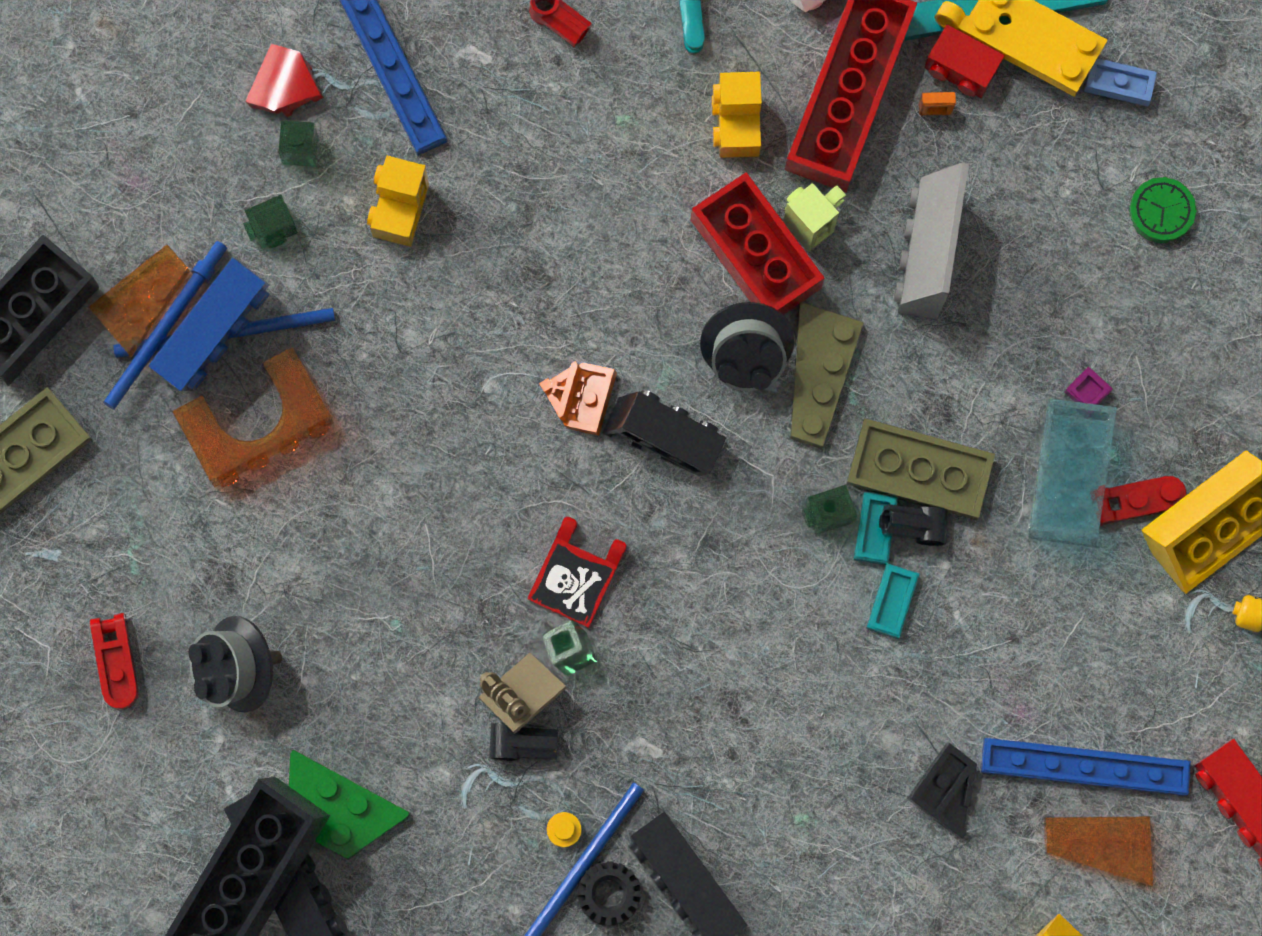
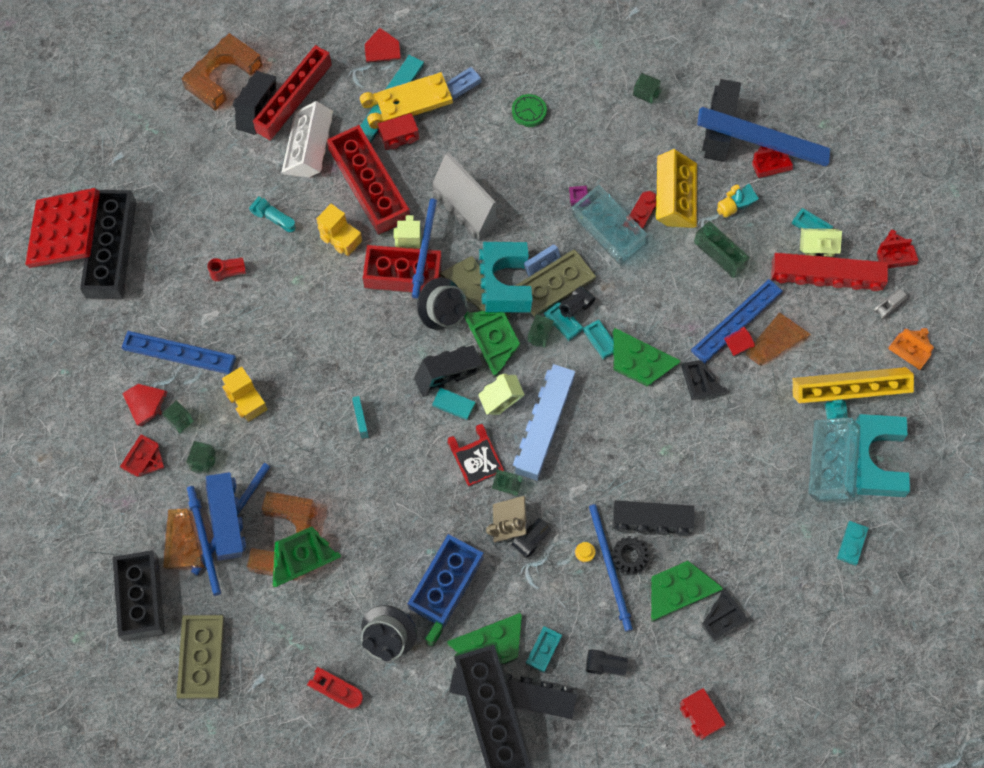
camera: 45 degrees left, 10 degrees down
slope [539,361,617,436] -> none
orange tile [919,92,956,116] -> none
none -> red slope [120,434,164,477]
none -> green wing [273,527,341,587]
none -> teal tile [352,396,369,439]
none -> blue brick [407,534,484,628]
none -> blue bar [412,198,437,299]
none -> green tile [425,622,443,647]
none -> teal tile [432,388,475,421]
none -> green wing [464,311,520,377]
none -> yellowish green brick [478,374,525,415]
none -> teal arch [479,242,533,312]
none -> light blue brick [513,364,575,481]
none -> medium blue plate [524,244,561,277]
none -> teal plate [526,626,562,673]
none -> green wing [612,328,680,387]
none -> clear green brick [694,221,750,279]
none -> red tile [724,327,755,356]

